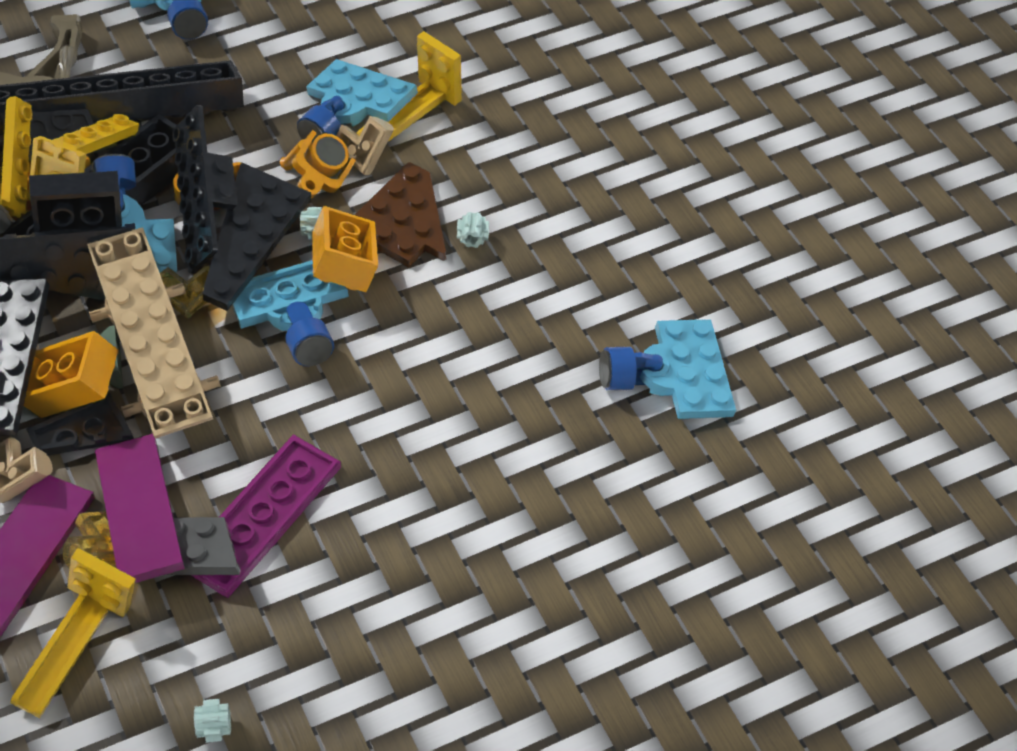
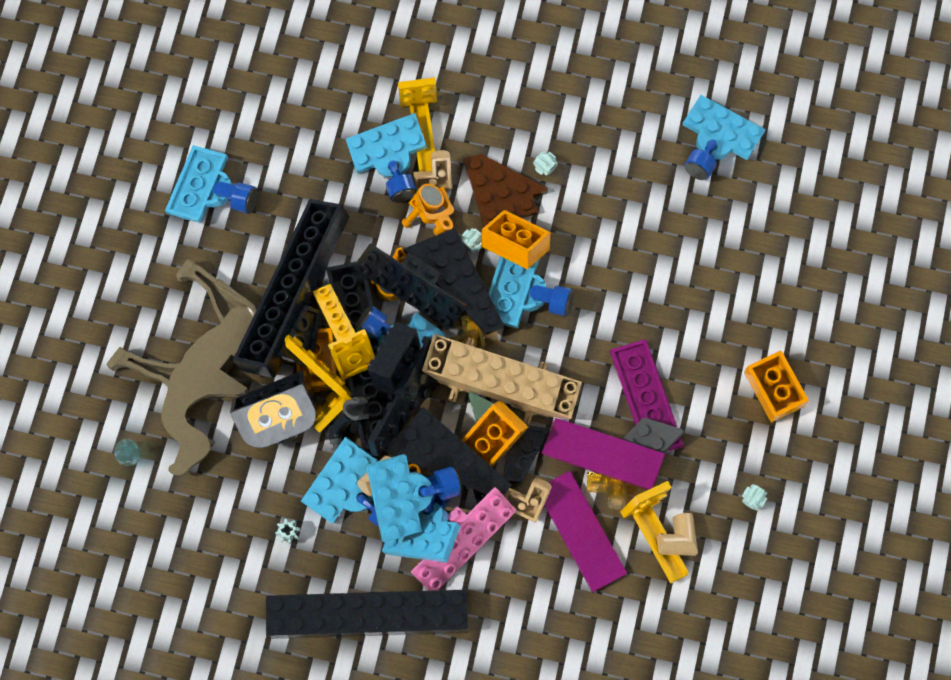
camera: 50 degrees left, 20 degrees up
none -> tan brick [657,513,698,556]
none -> light orange brick [744,350,809,423]

